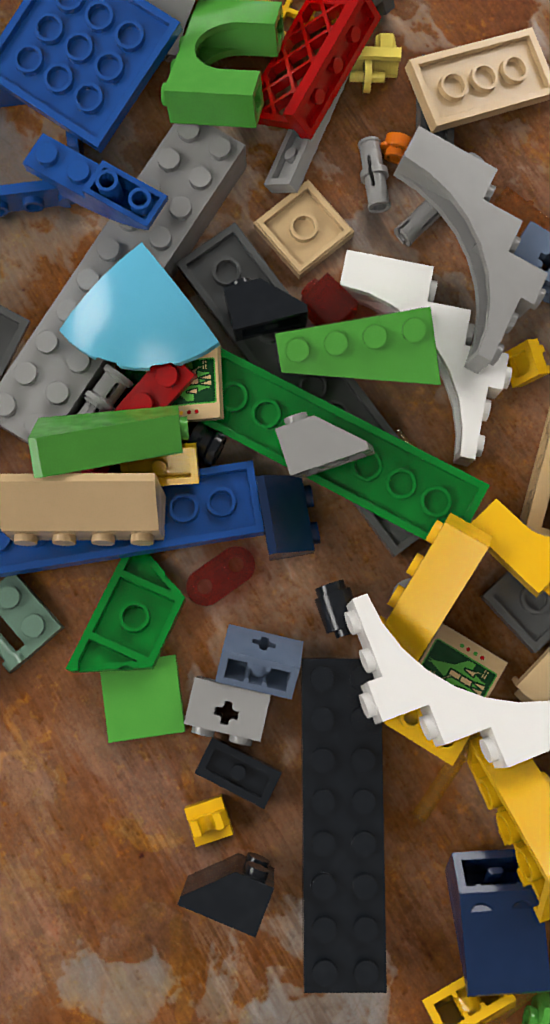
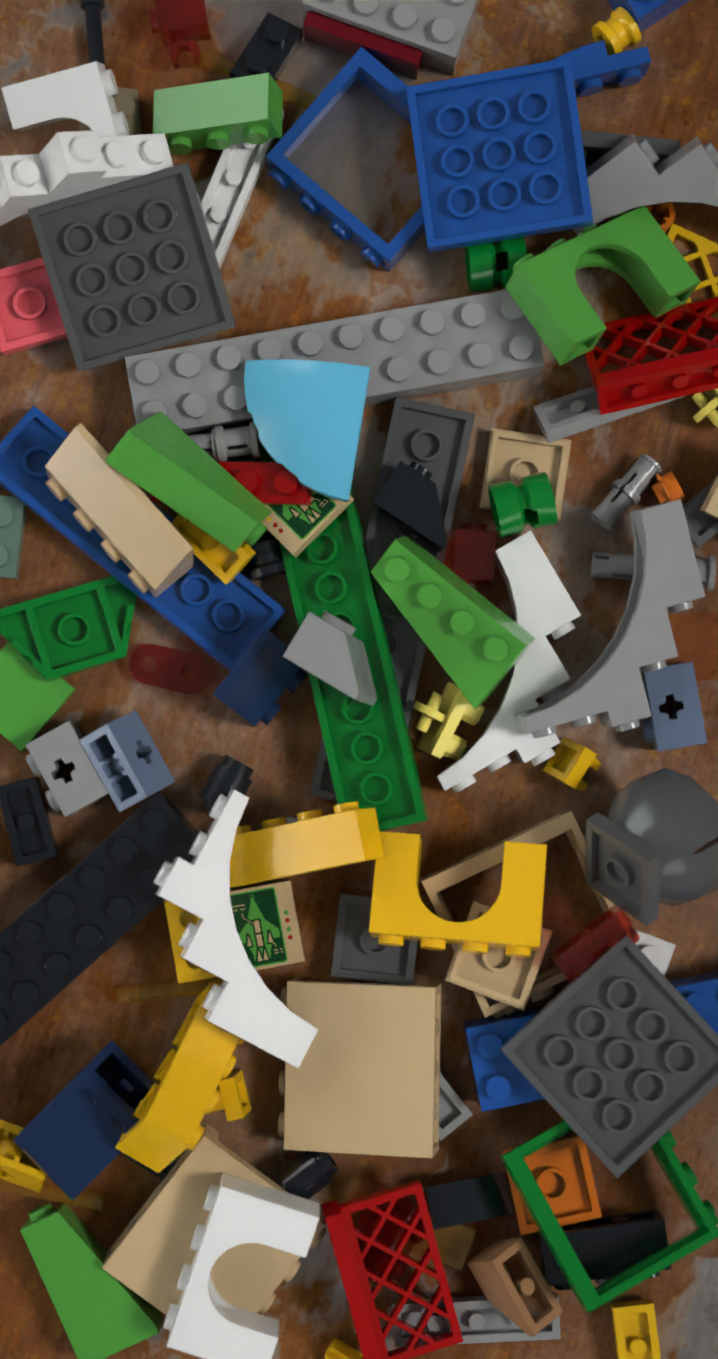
camera: 45 degrees right, 5 degrees up
blue slope [22,133,168,230] -> none
none -> light yellow hips [412,682,485,760]
none -> green wheel [465,237,527,293]
none -> green wheel [488,472,557,537]

